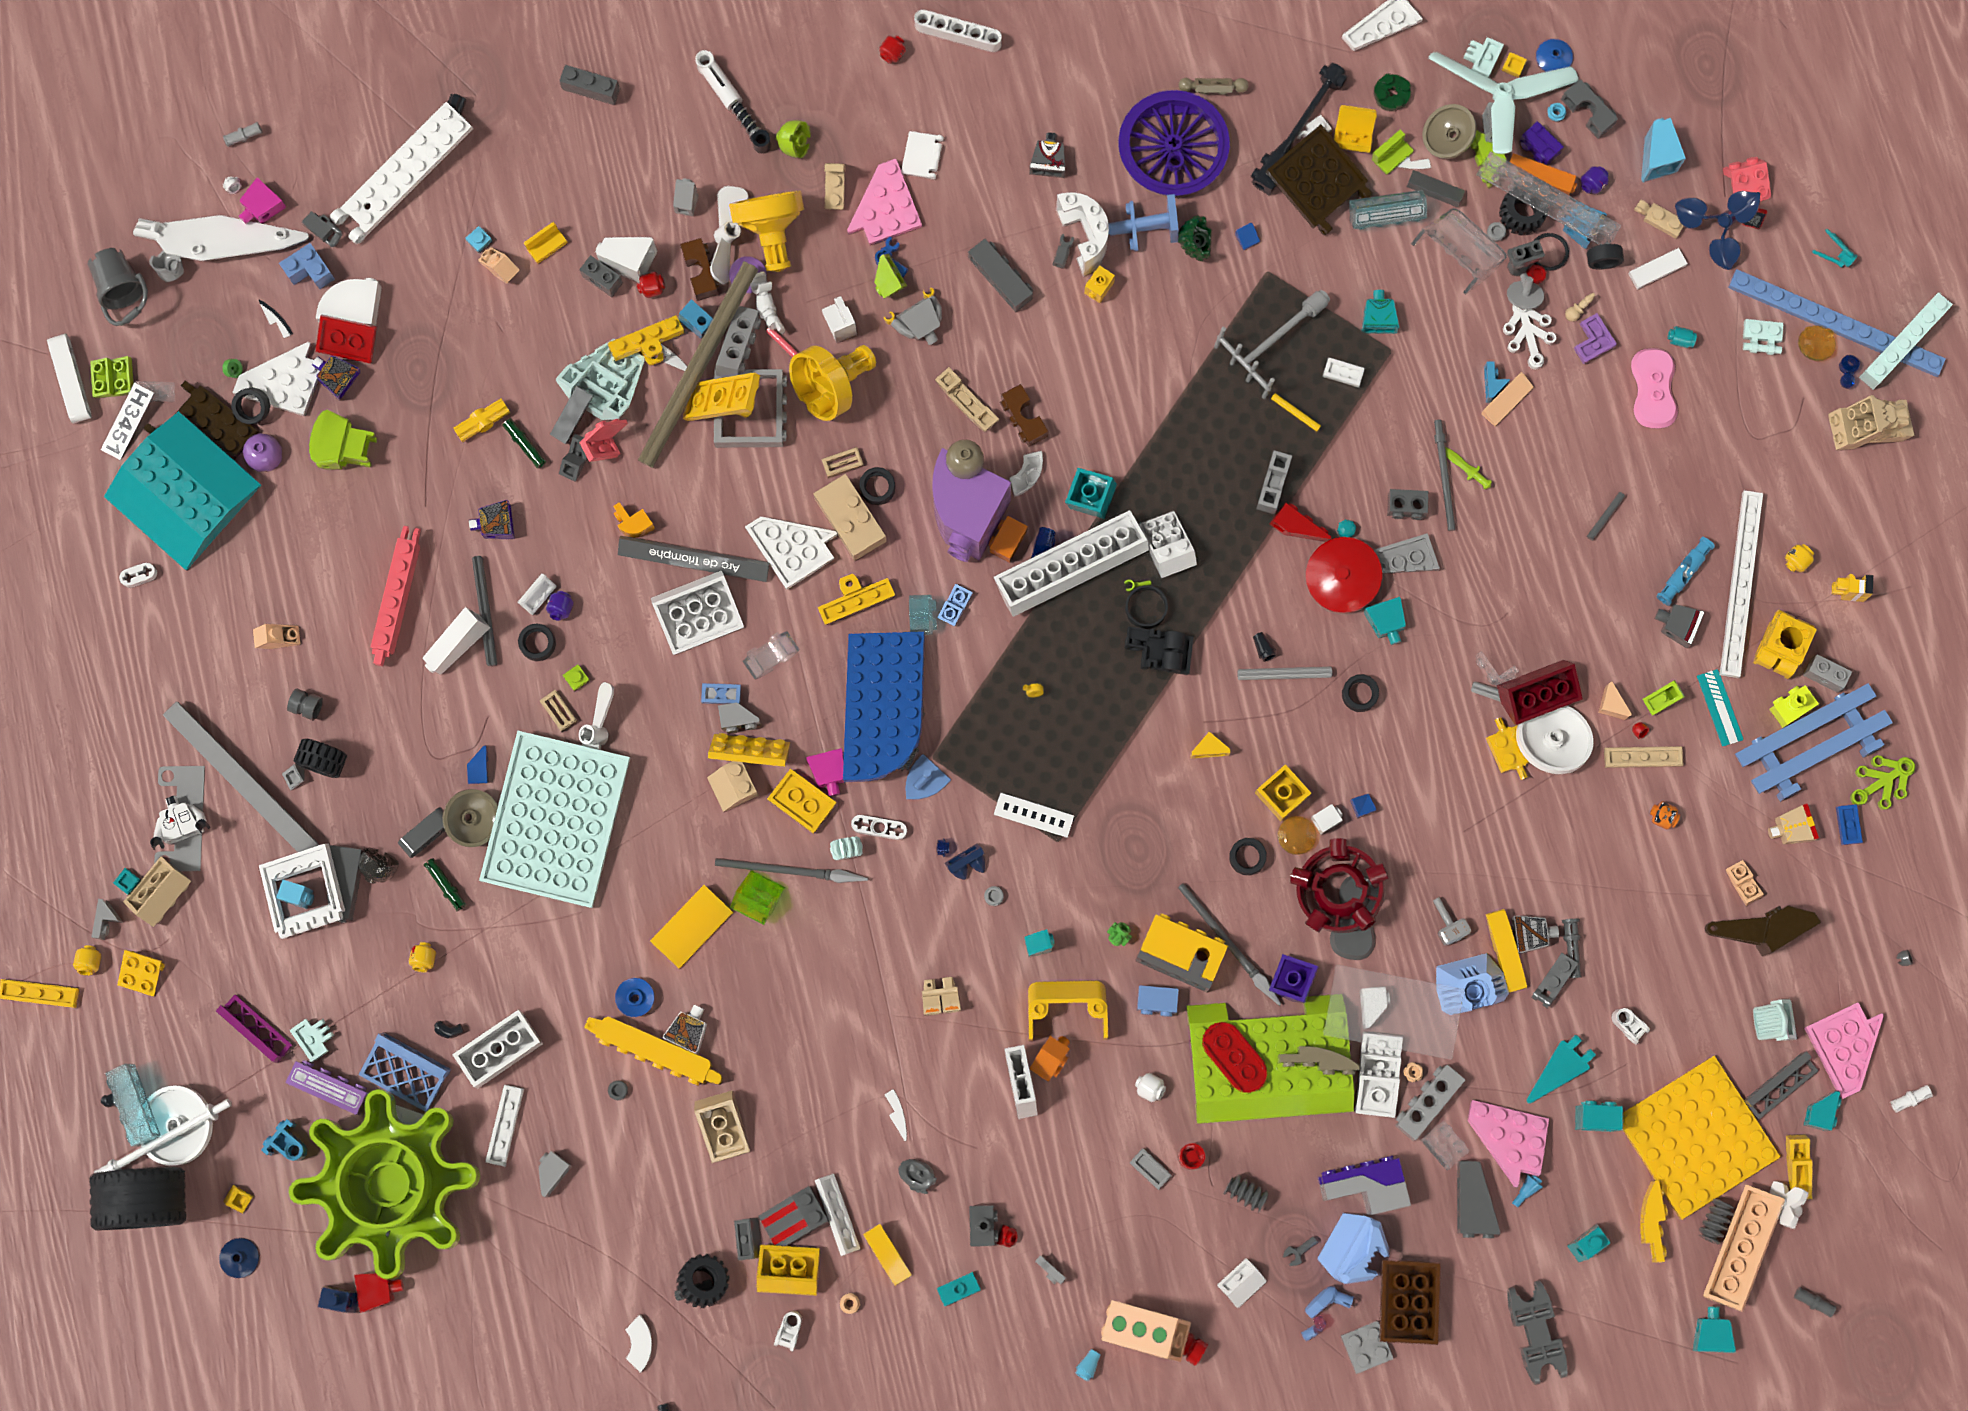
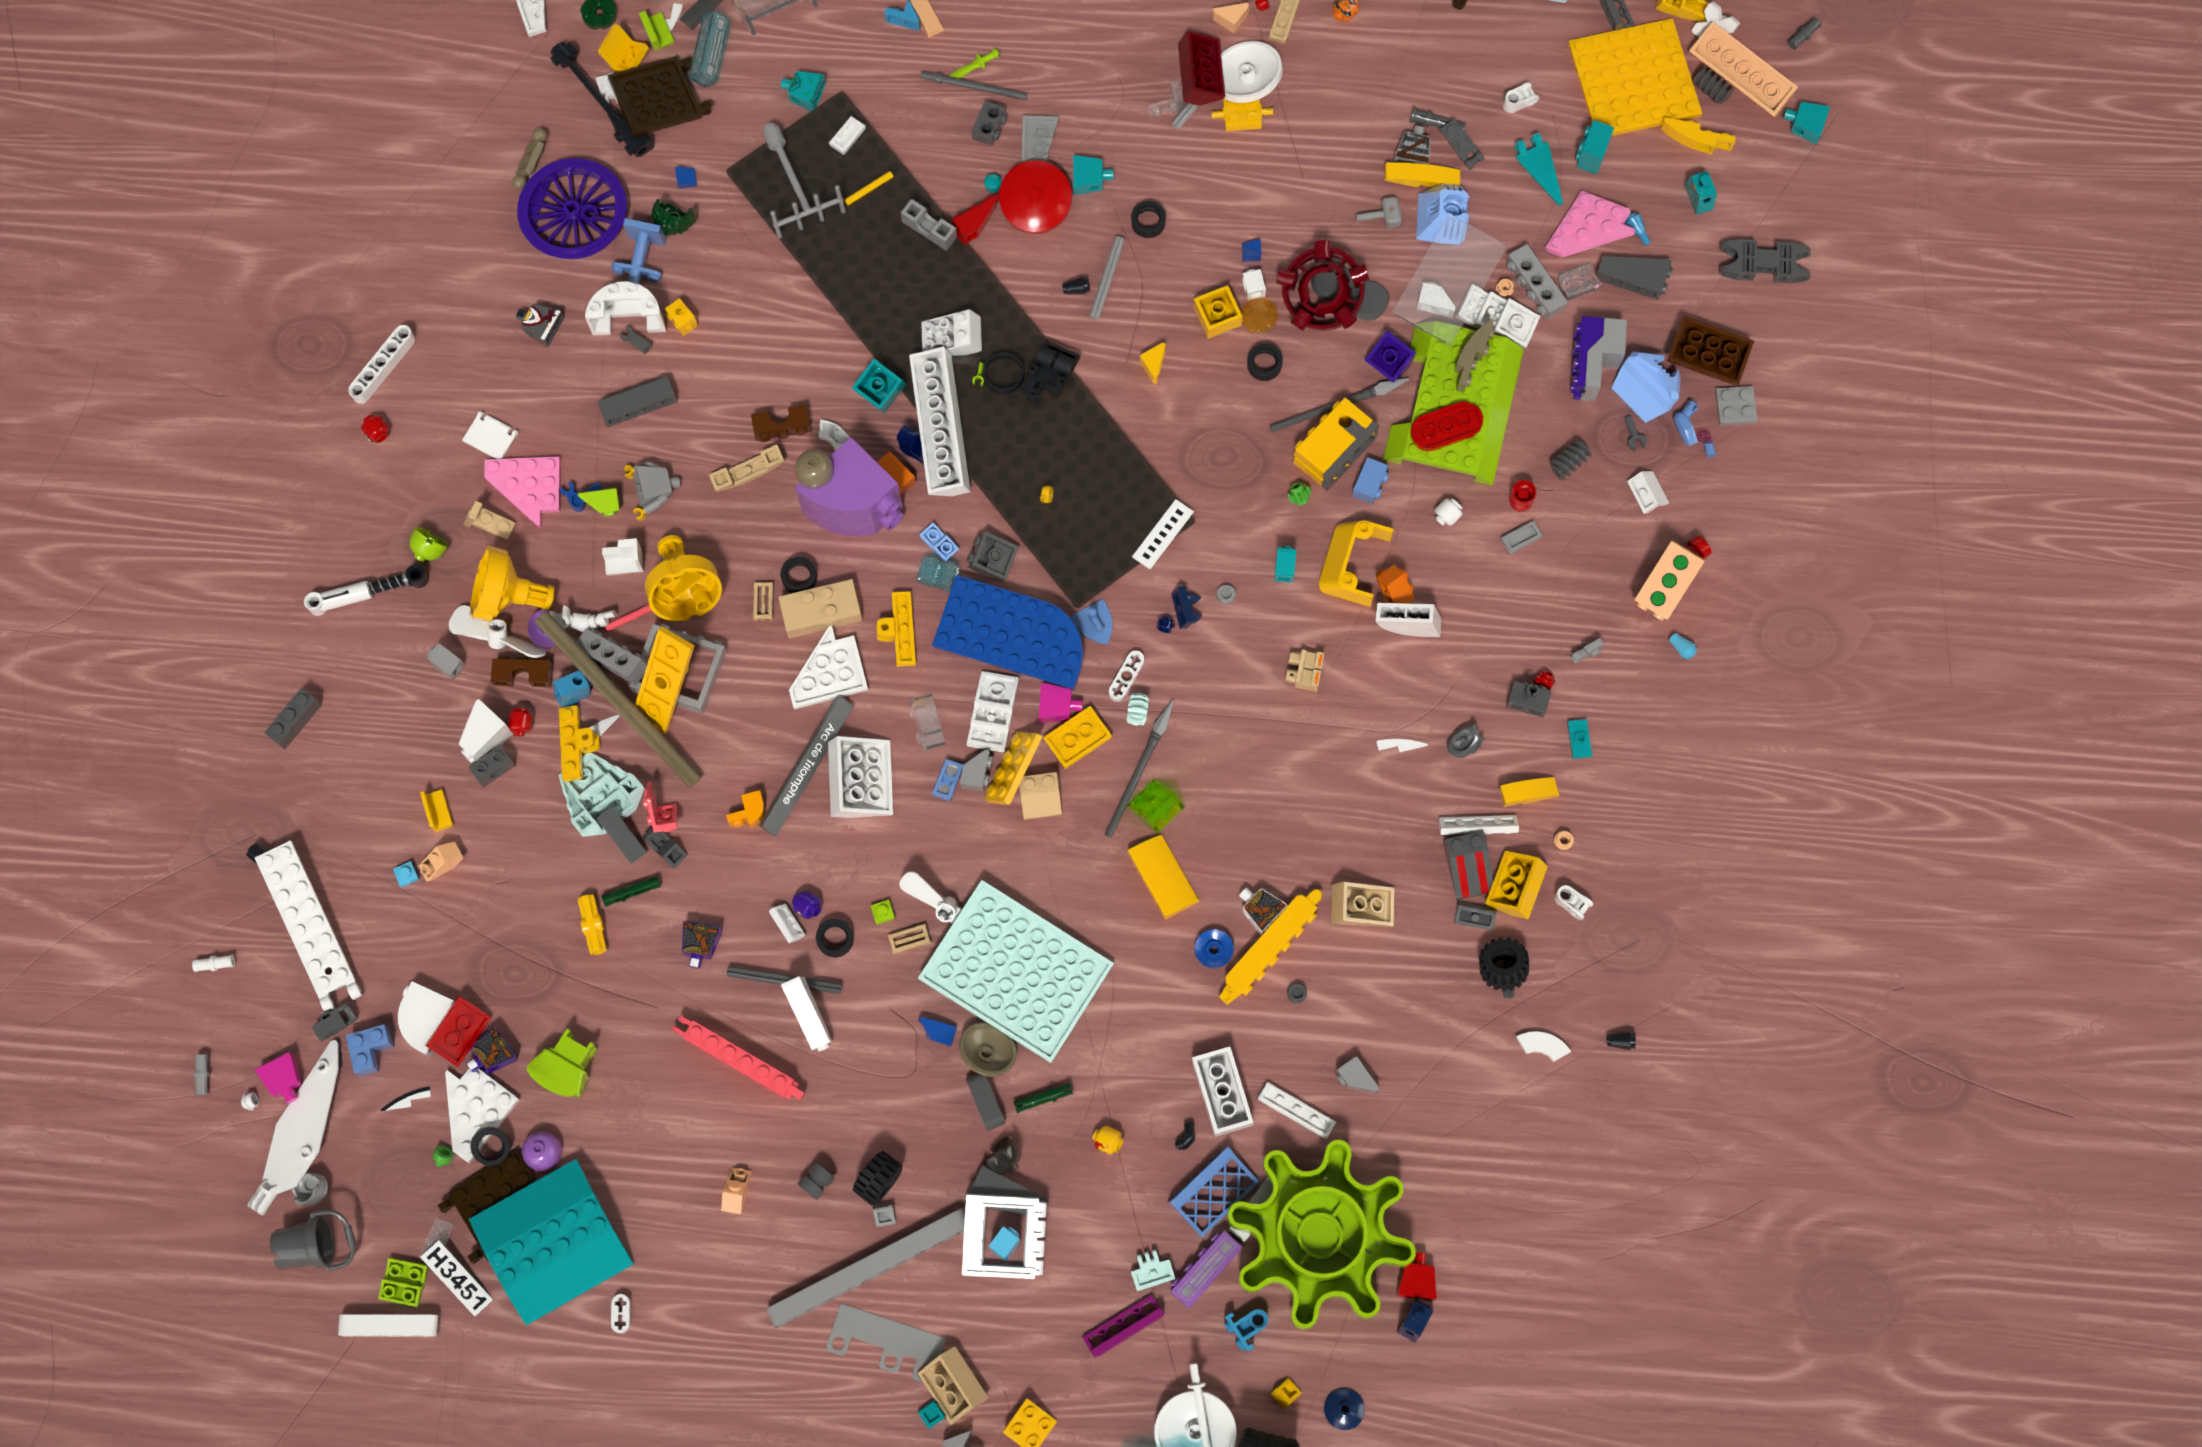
camera: 70 degrees left, 5 degrees down
white torso [150,796,211,850] -> none
none -> white pin [192,955,235,972]
none -> dark grey plate [967,531,1019,582]
none -> white slope [967,671,1019,753]

